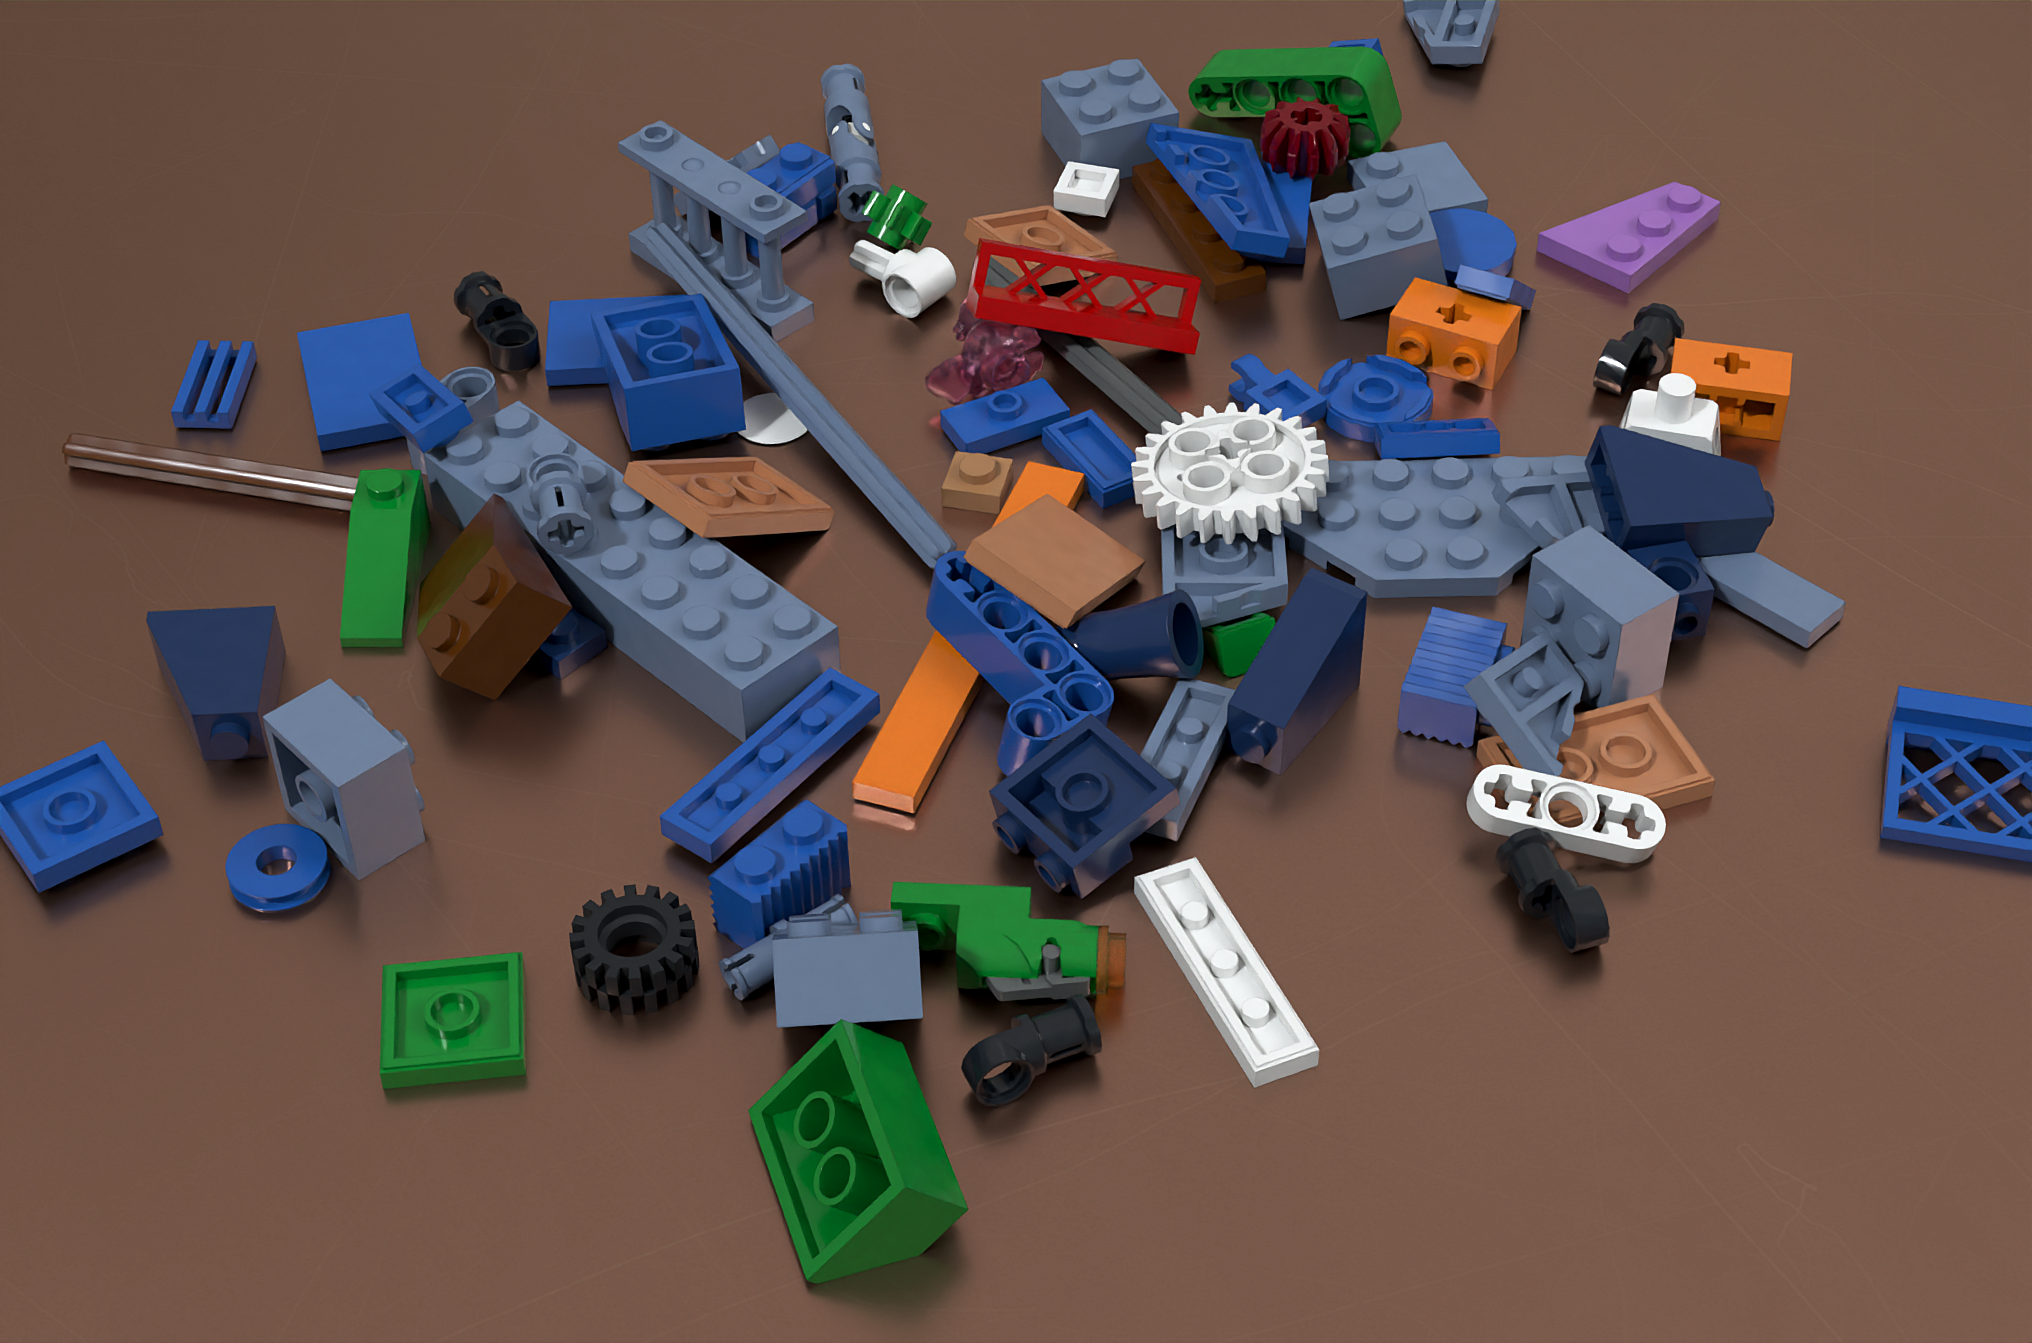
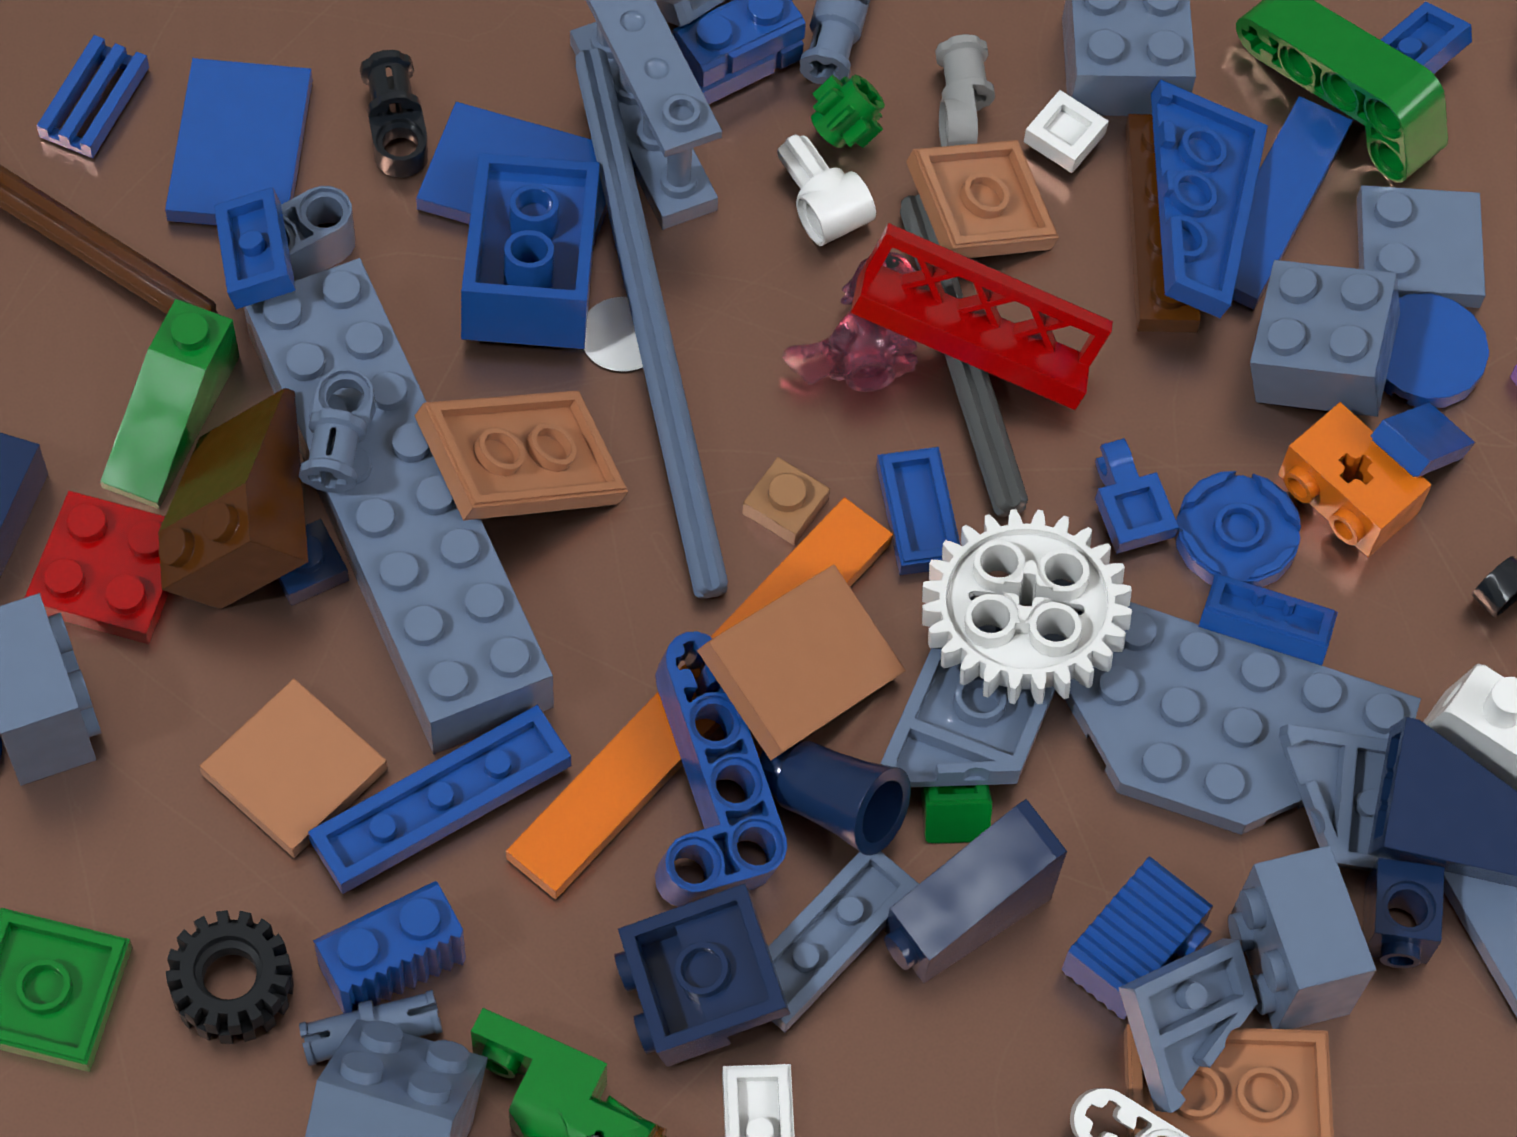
camera: 15 degrees right, 20 degrees up
blue plate [940,377,1070,454] -> none
dark red gear [1260,97,1350,181] -> none
none -> red plate [24,490,169,644]
none -> nougat tile [199,678,388,858]
none -> light grey connector [935,34,995,147]

